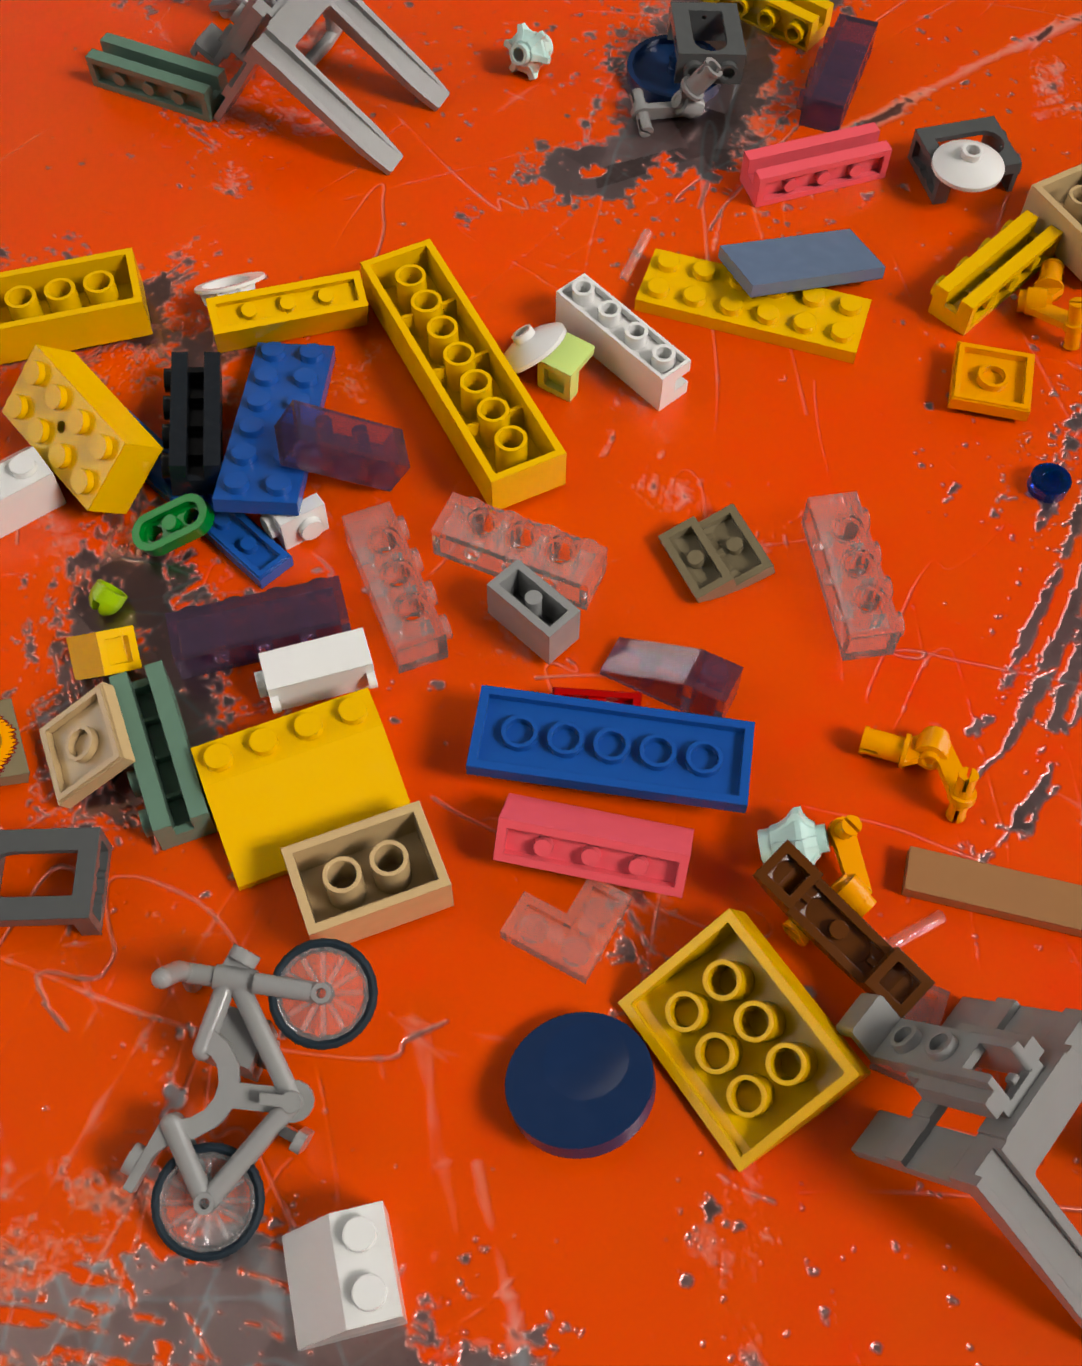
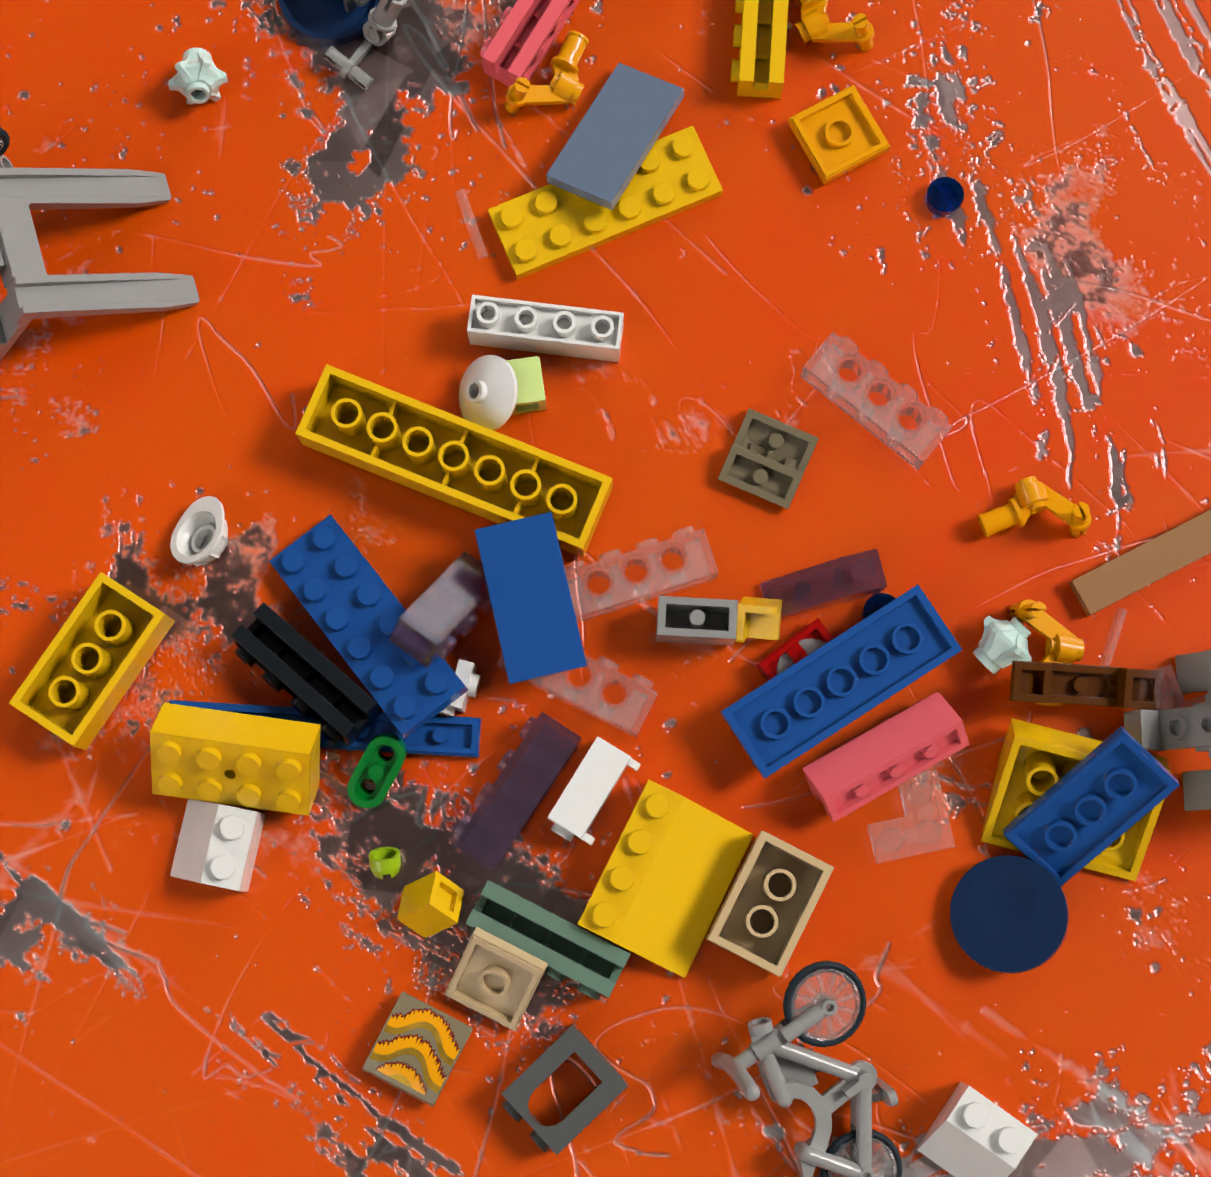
camera: 40 degrees left, 20 degrees up
yellow brick [206,270,368,353] -> none
none -> blue tile [475,512,587,684]
none -> light orange pin [505,30,589,114]
none -> yellow panel [736,597,782,643]
none -> blue tile [1003,726,1180,886]

